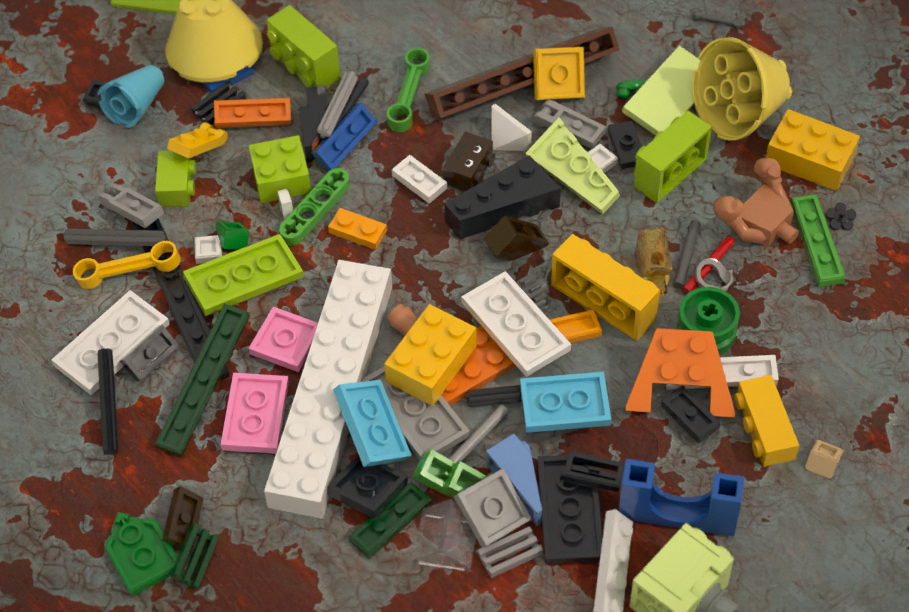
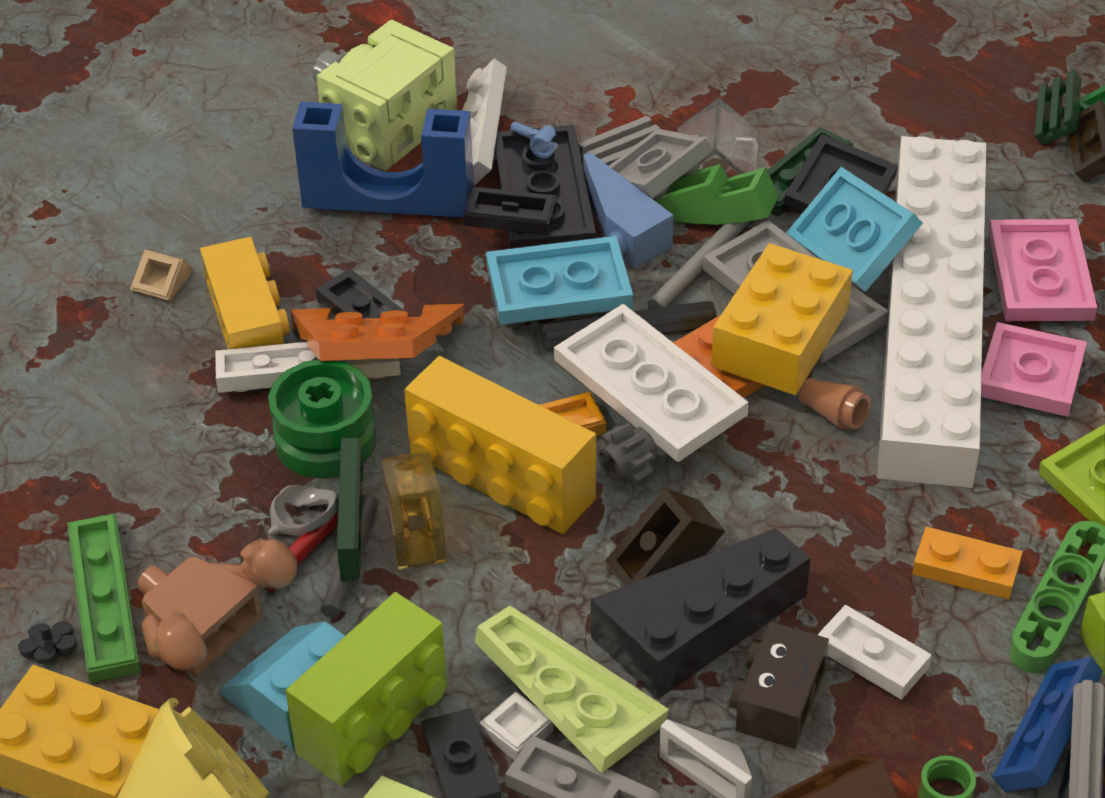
camera: 175 degrees right, 10 degrees down
none -> medium azure slope [220,621,345,750]
none -> dark green tile [337,438,363,581]
none -> medium blue hand [511,121,558,159]

